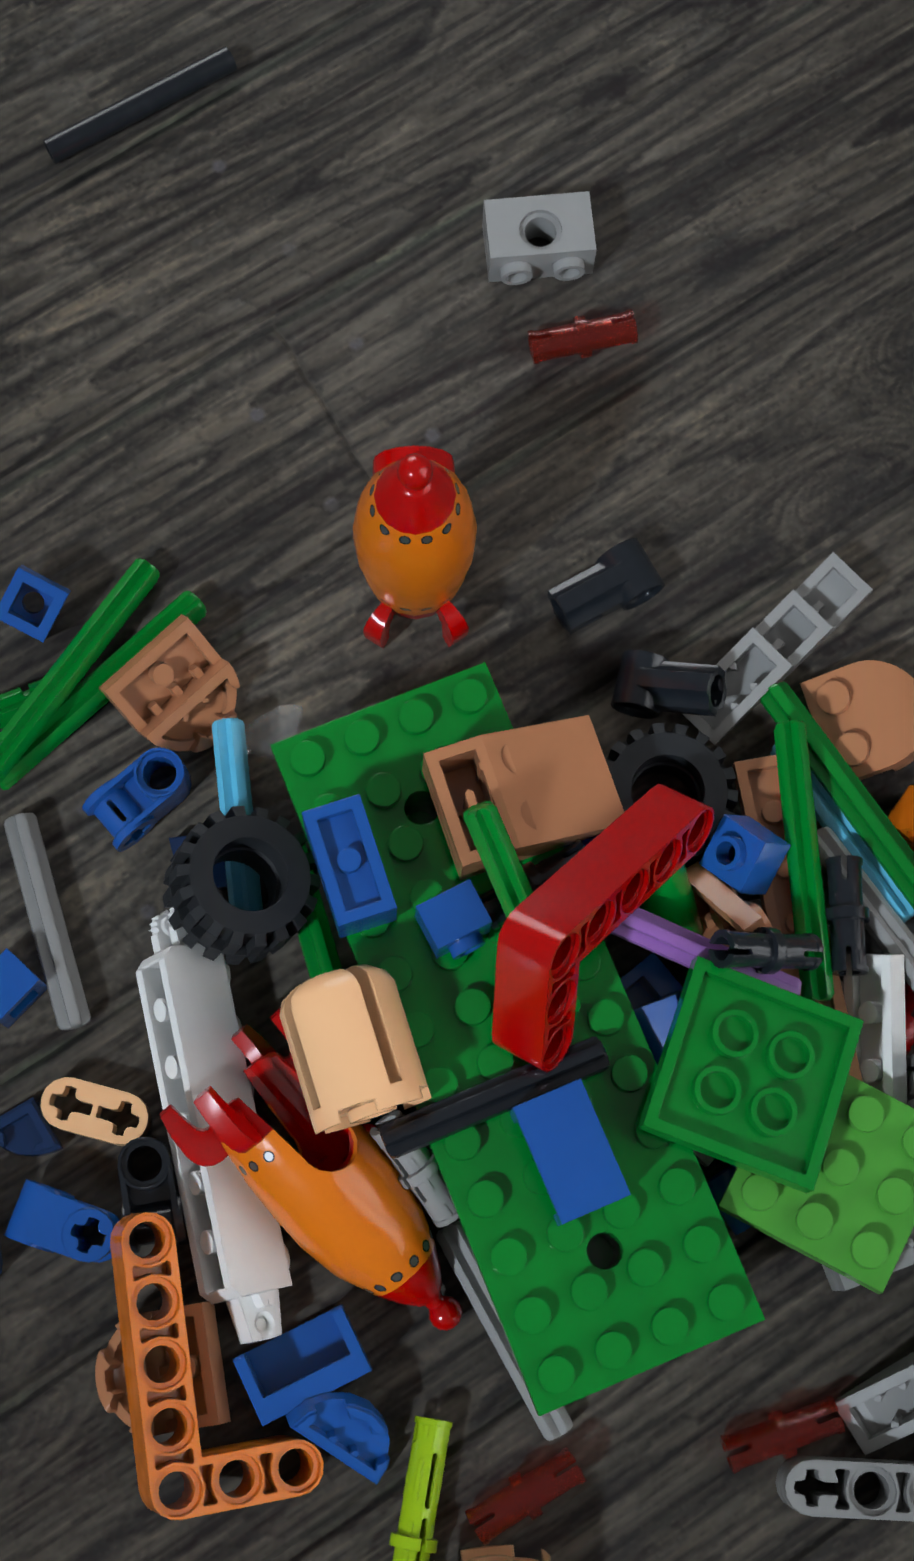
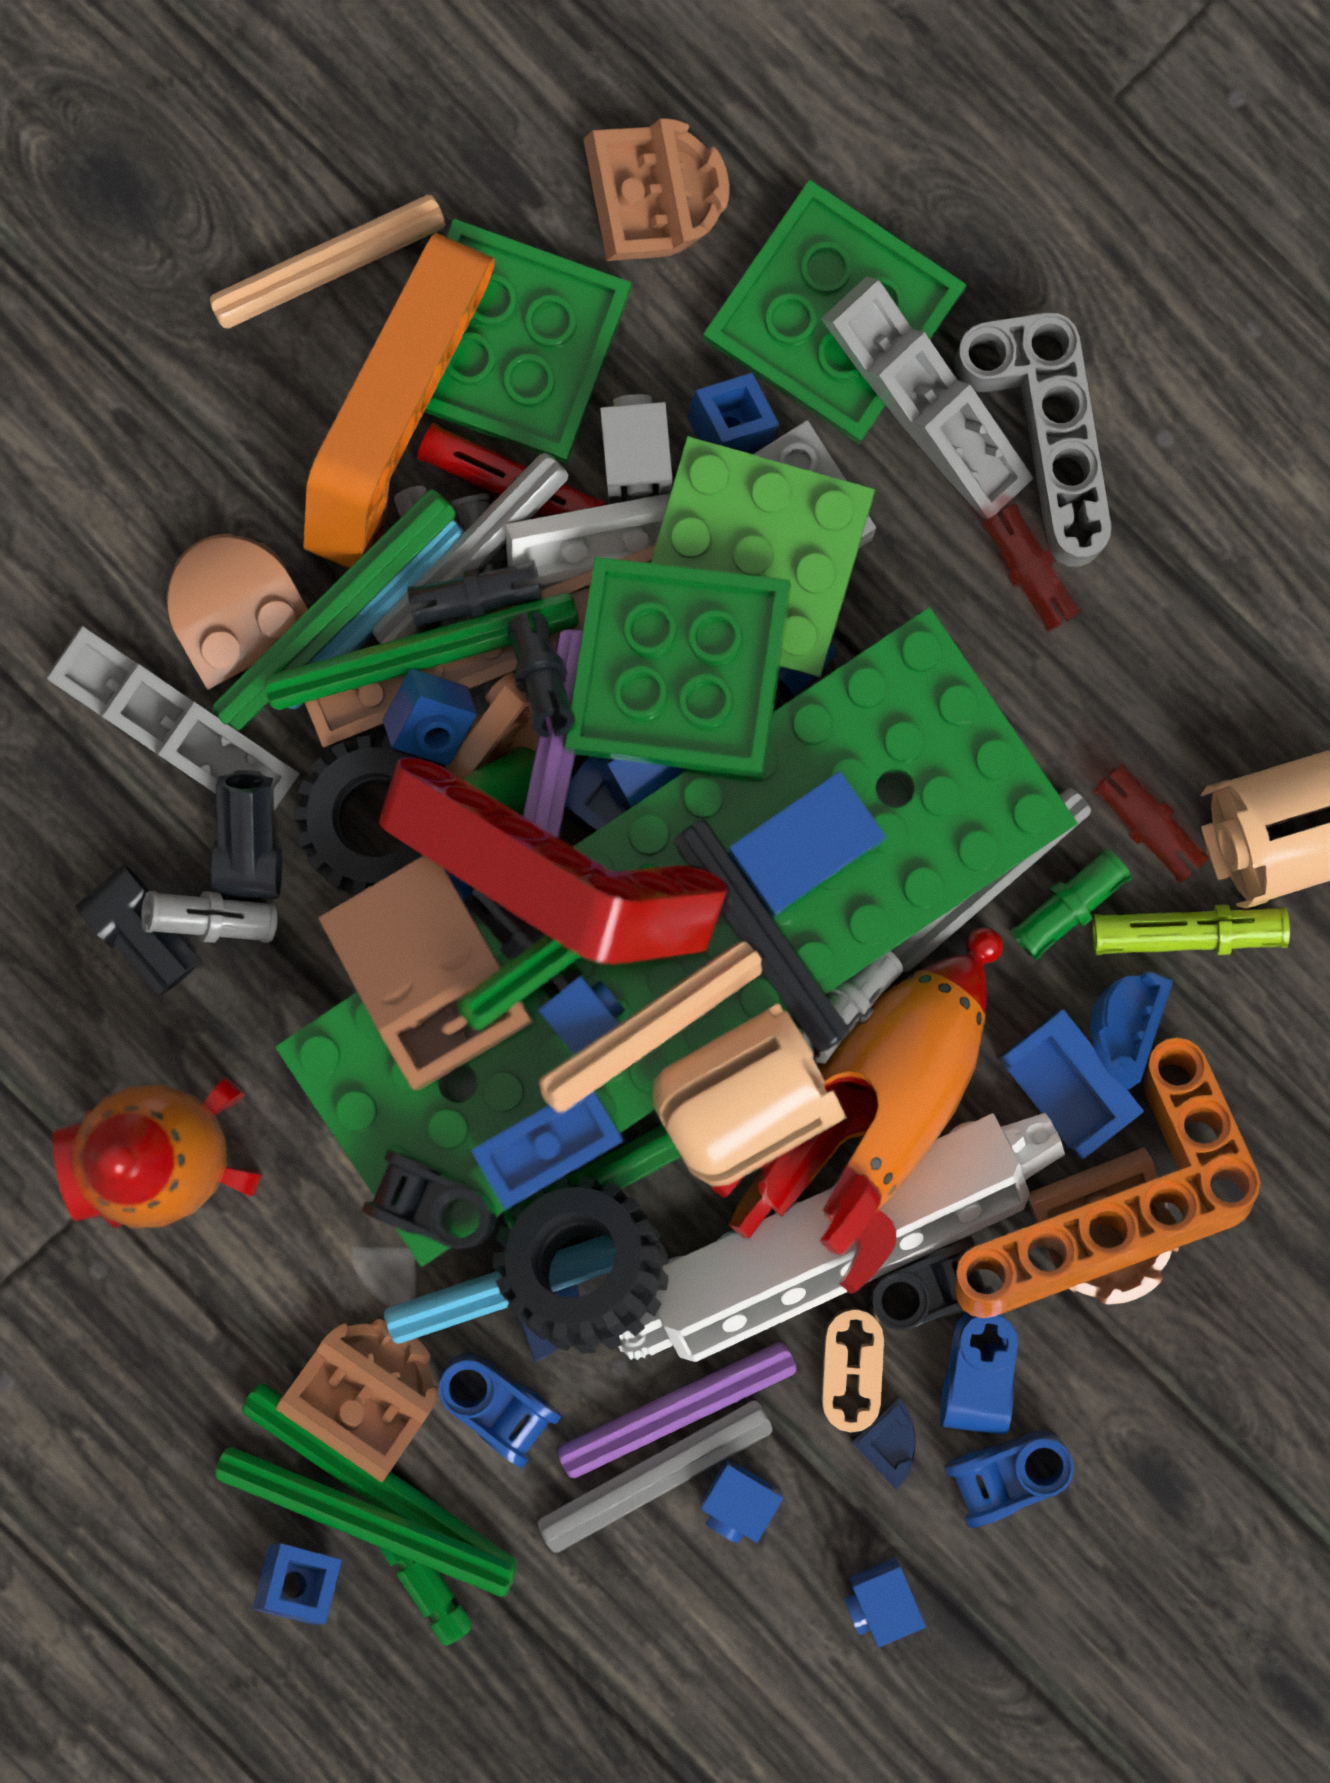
camera: 95 degrees left, 10 degrees up
none -> light grey pin [141,891,277,943]
none -> black piece [361,1149,497,1249]
none -> light nougat axle [539,941,762,1112]
none -> medium lavender axle [558,1342,797,1478]
none -> green pin [1009,848,1132,961]

